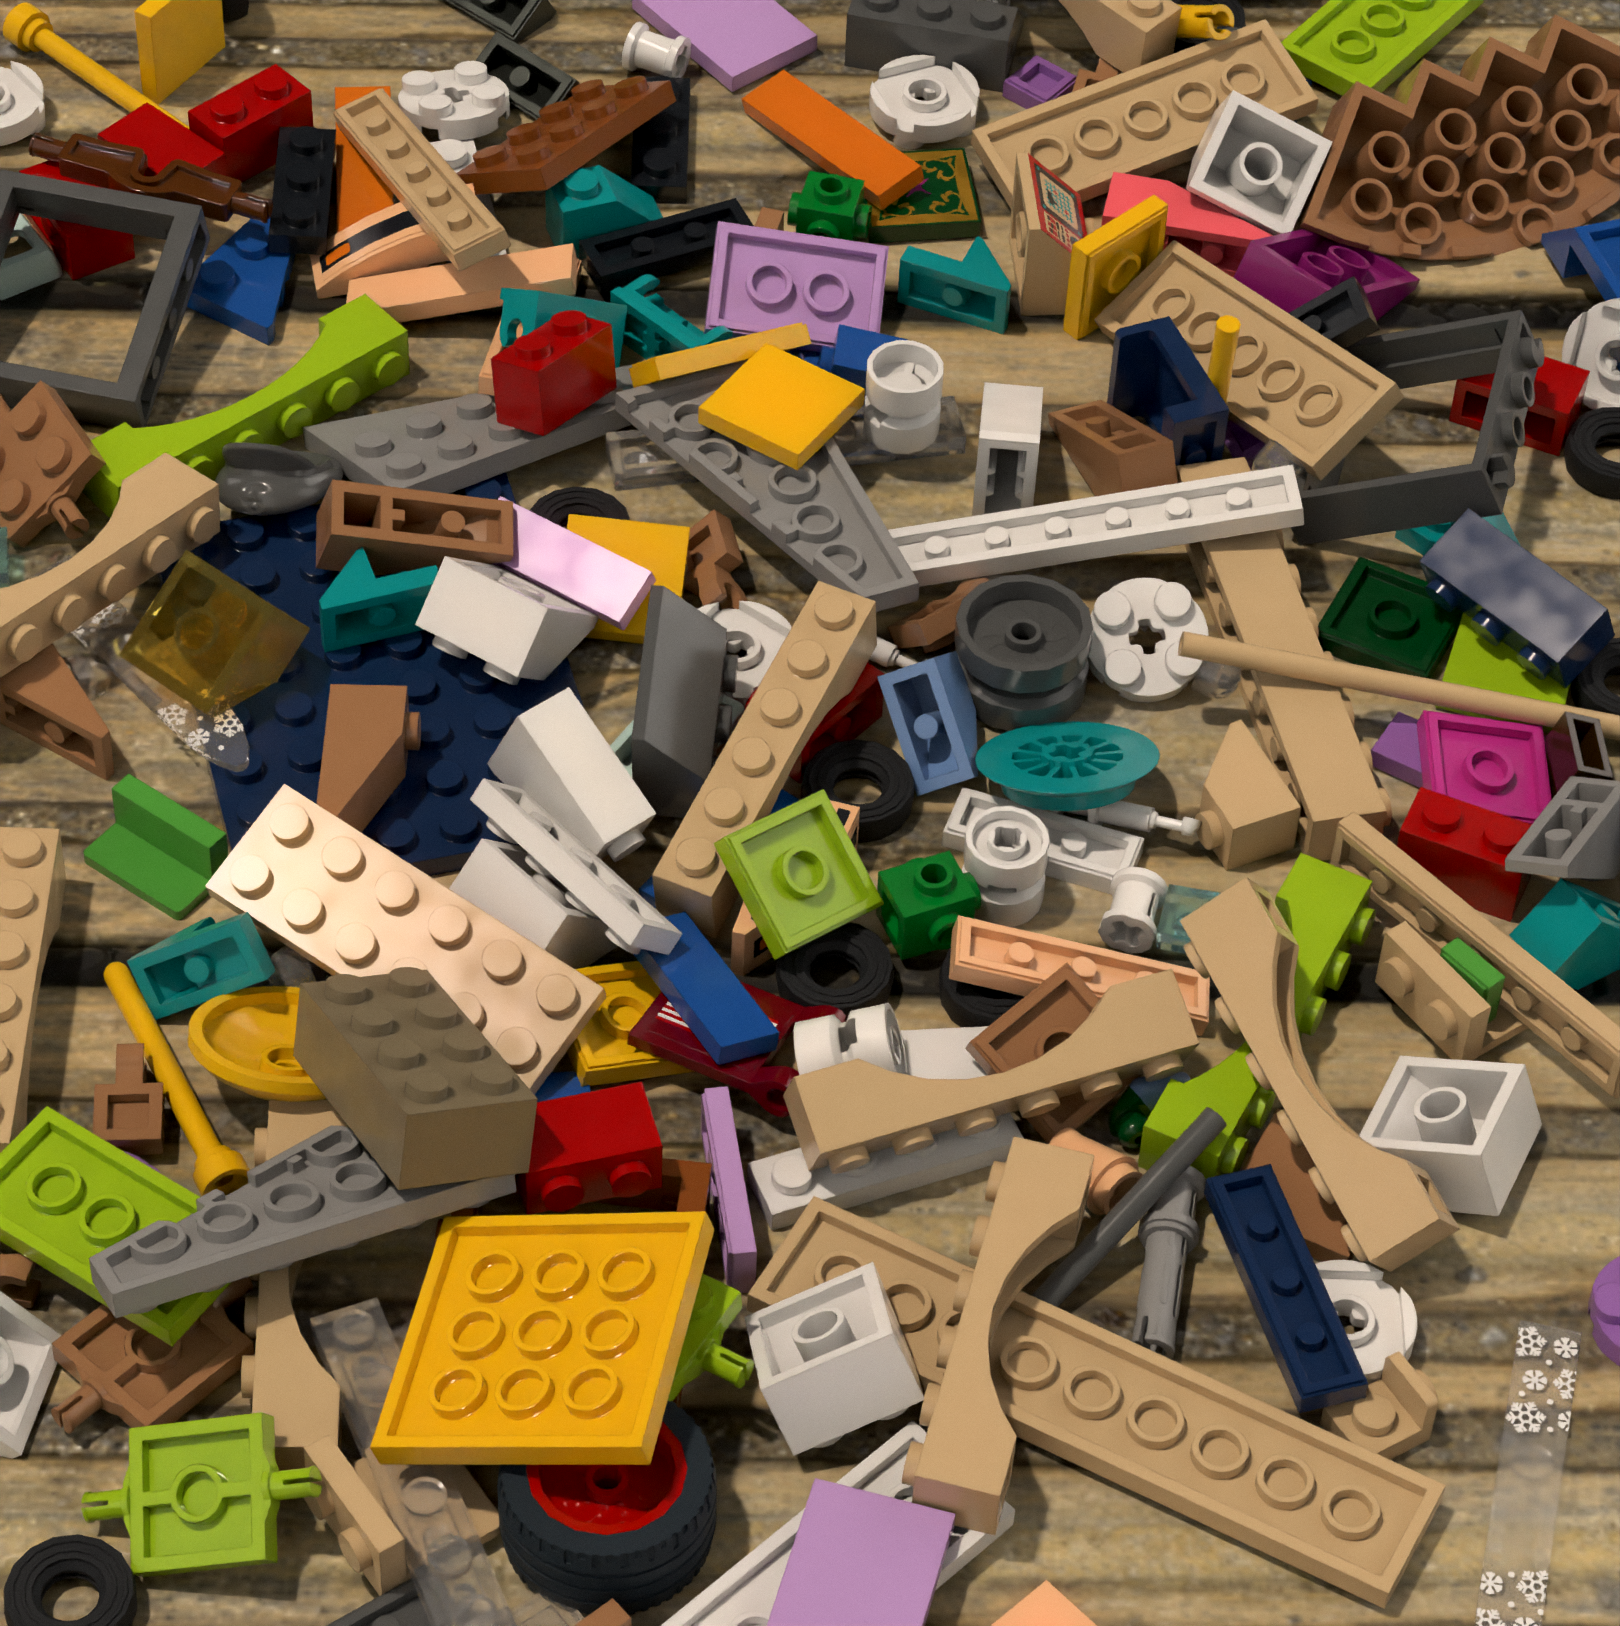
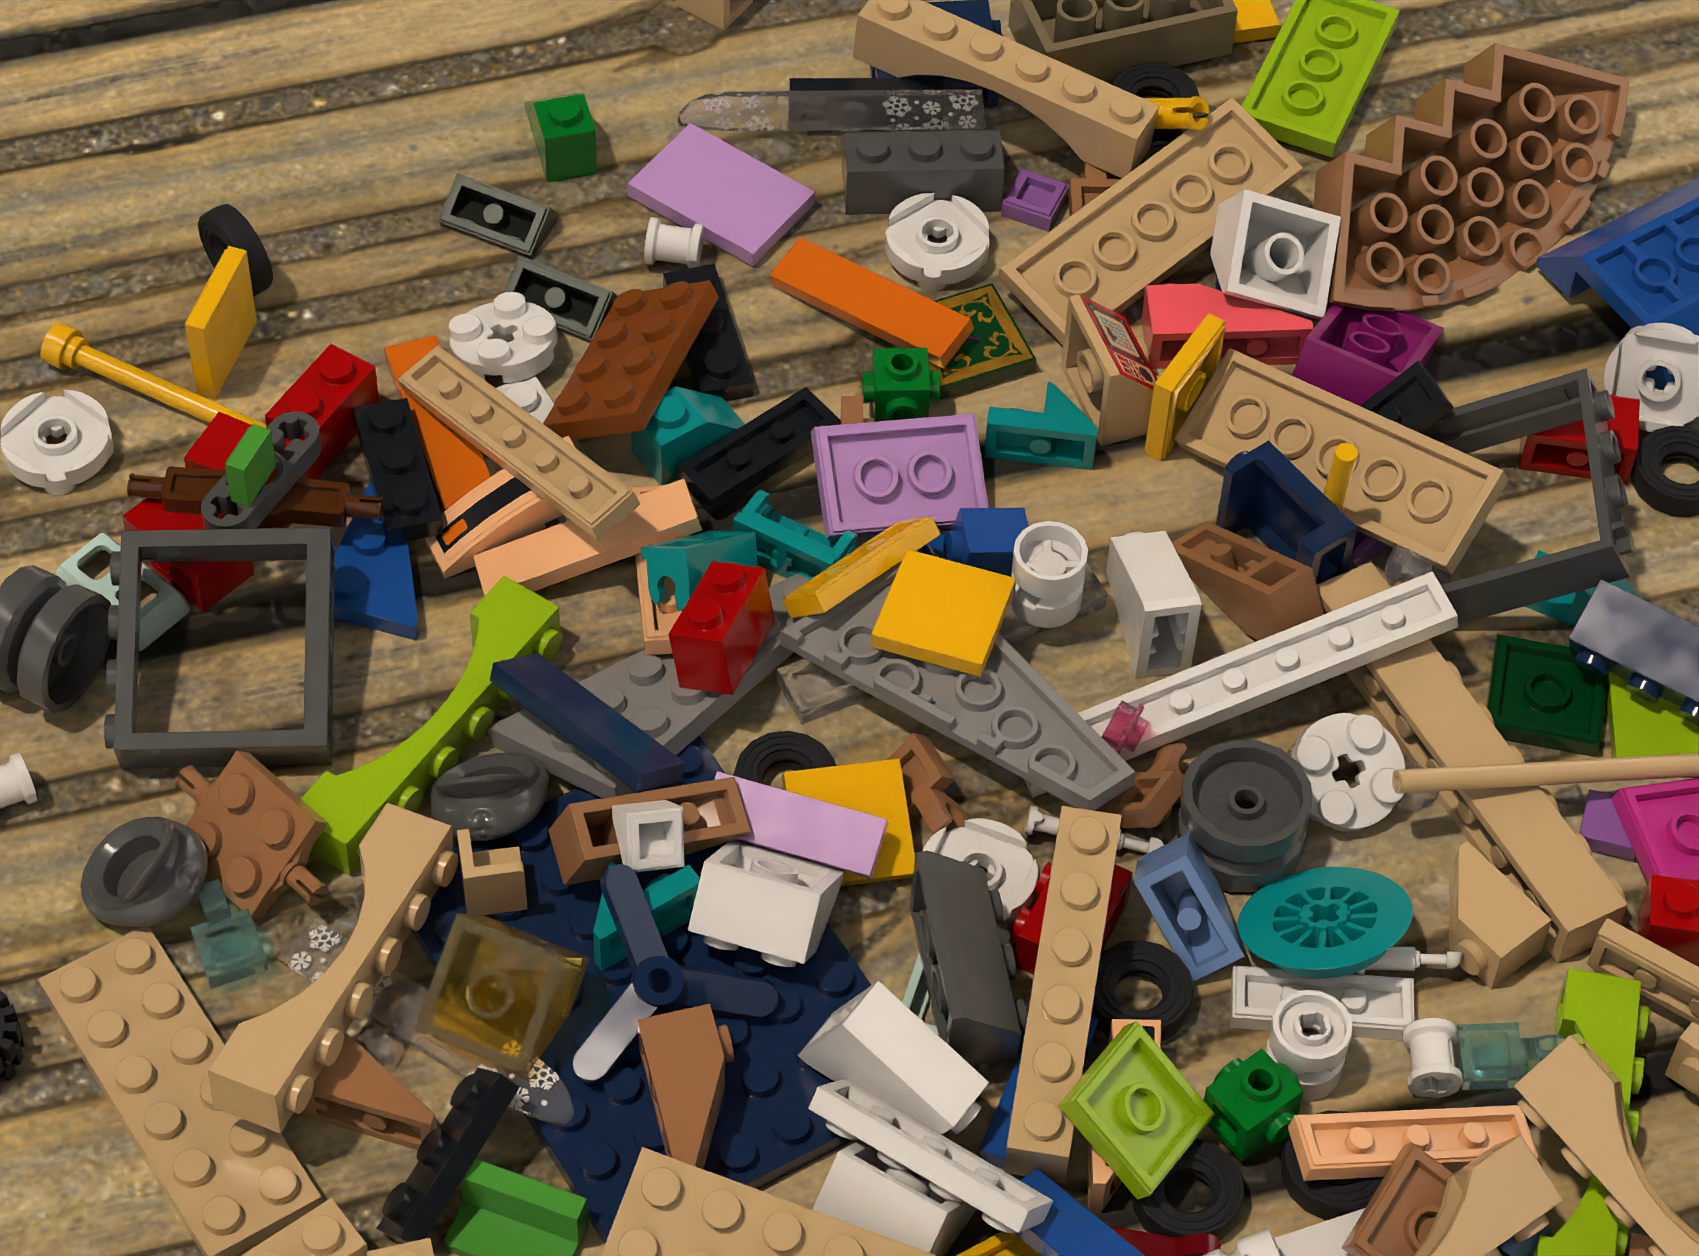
camera: 15 degrees left, 5 degrees up
none -> dark grey beam [201,411,321,530]
none -> bright green tile [225,424,276,507]
none -> black plate [376,1067,520,1244]
none -> tan panel [457,829,527,917]
none -> dark blue tile [490,653,685,792]
none -> dark blue piece [573,864,778,1083]
none -> white slope [612,800,684,872]
none -> clear pink plate [1102,700,1150,754]

